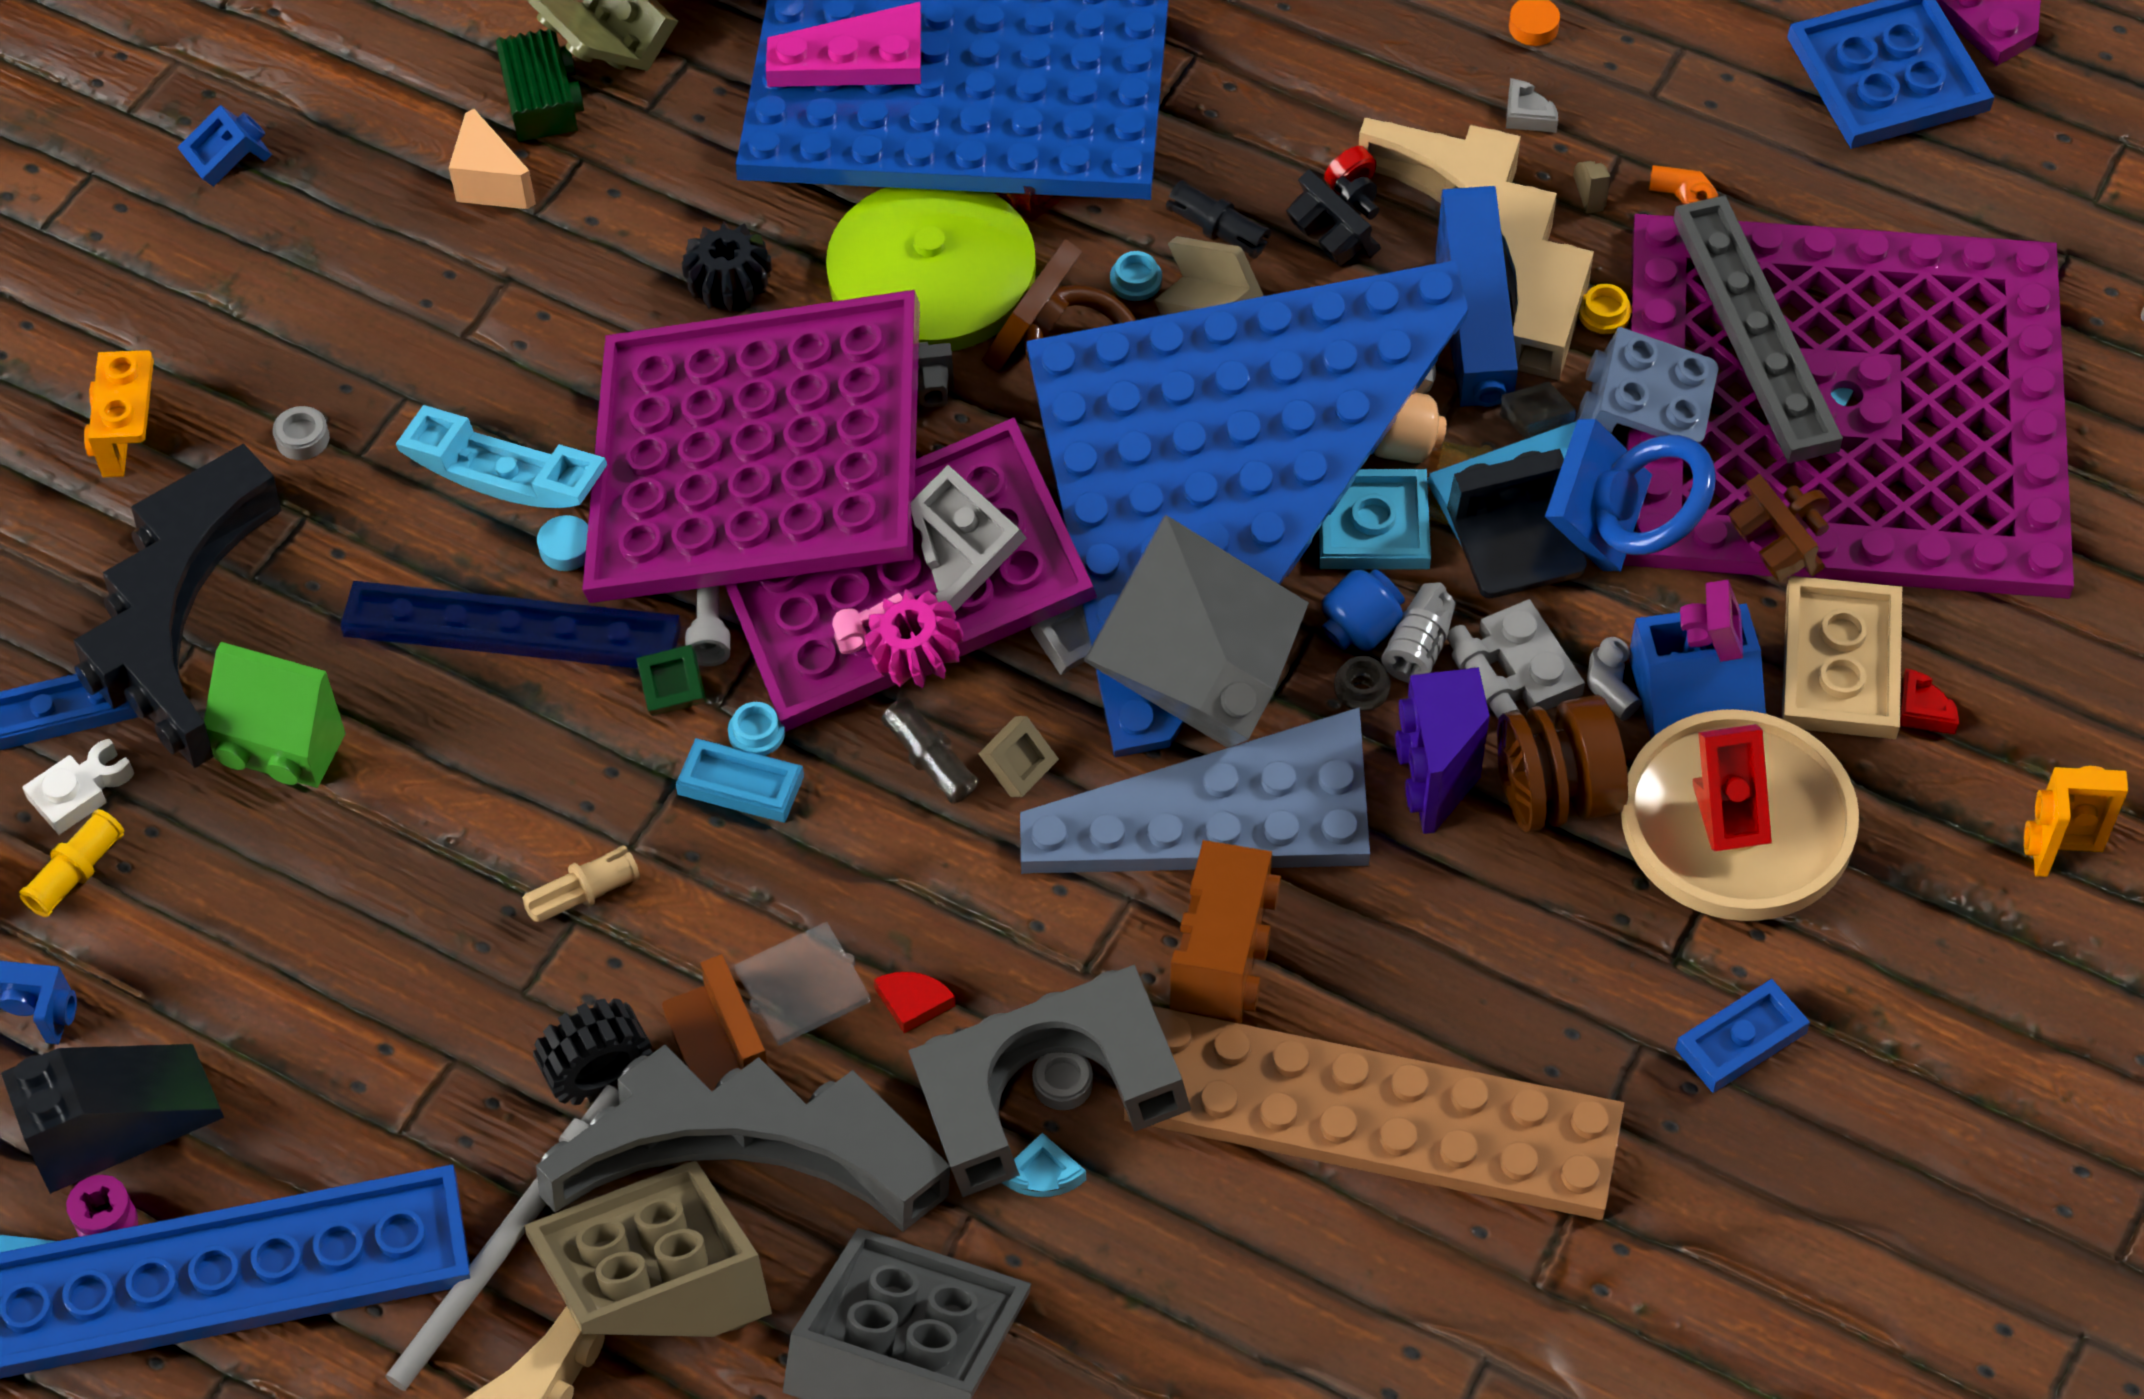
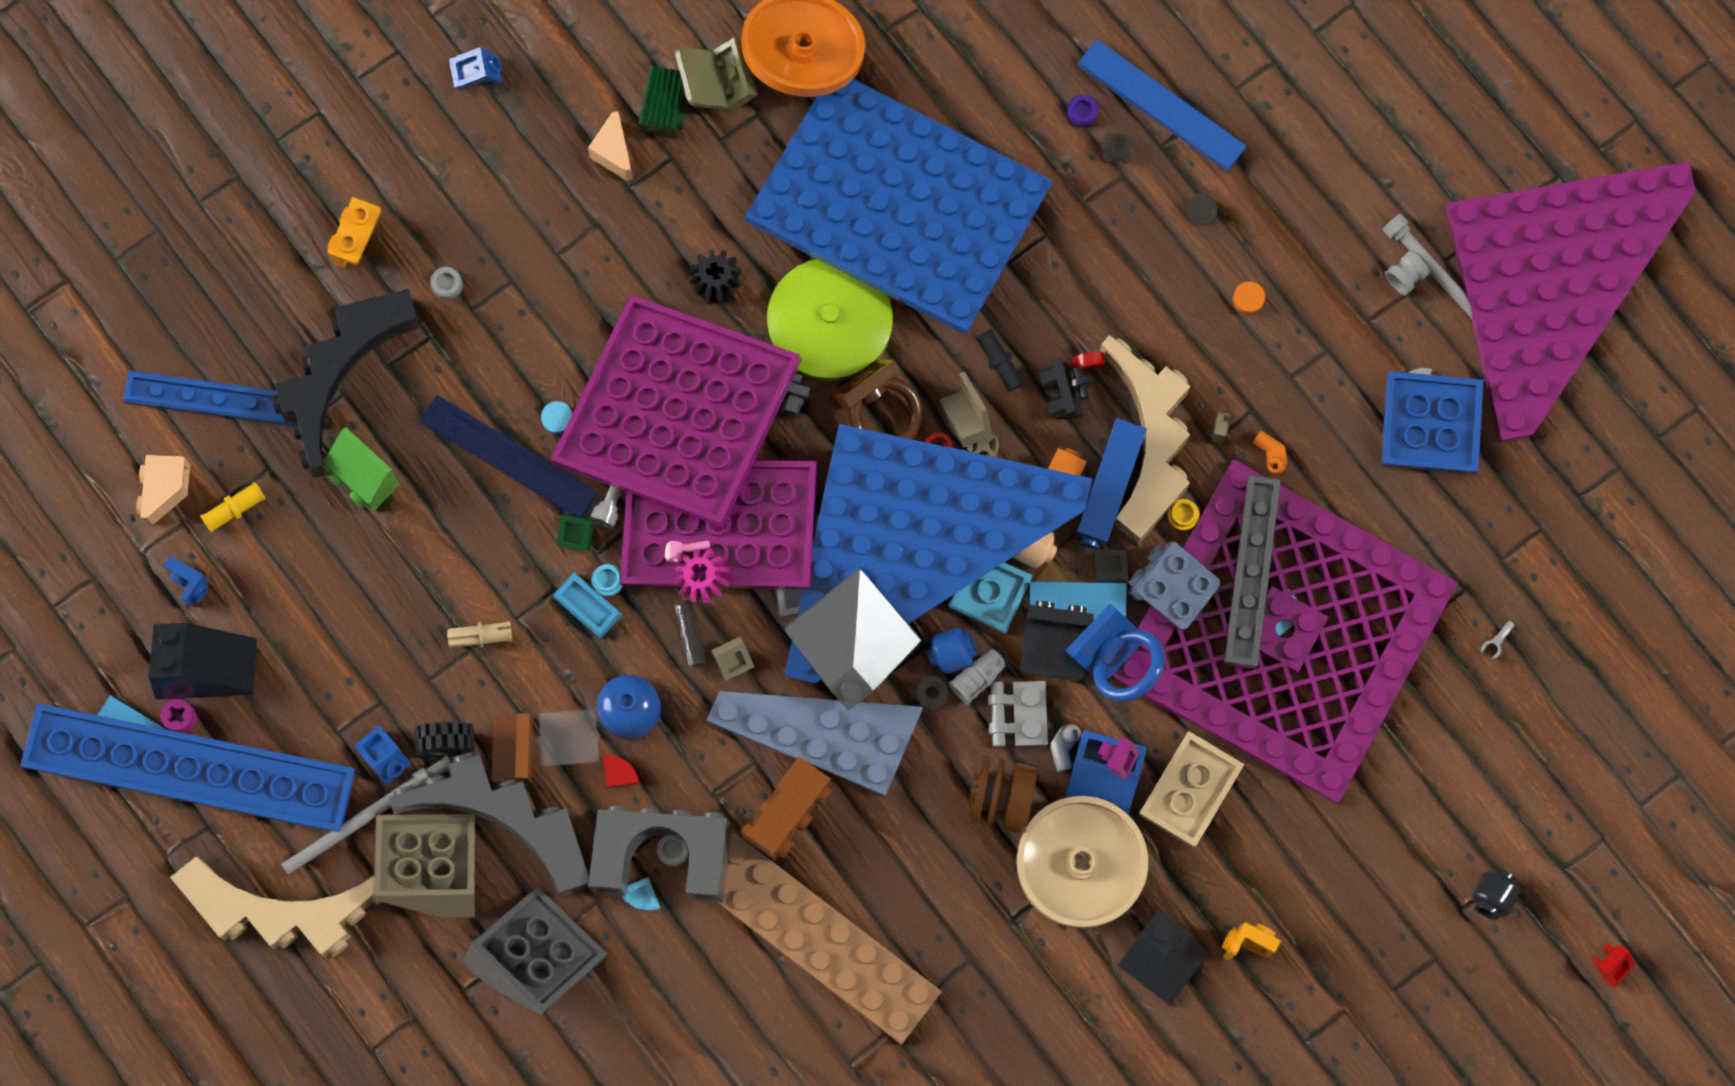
camera: 20 degrees right, 20 degrees up
white plate [22,739,134,835] -> none
medium azure slope [396,405,608,508] -> none
dark pink wing [766,1,921,87] -> none
light grey wing [911,465,1027,612] -> none
medium azure plate [1110,251,1162,301] -> none
dark purple slope [1395,667,1490,834] -> none
light grey tile [1506,78,1558,133] -> none
blue plate [1675,979,1810,1093] -> none
red slope [1693,724,1772,852] -> none
reddish brown hips [1728,474,1830,582] -> none
red tile [1900,668,1959,735] -> none
none -> blue bracket [354,725,411,784]
none -> blue cylinder [596,674,661,740]
none -> black slope [1117,909,1209,1006]

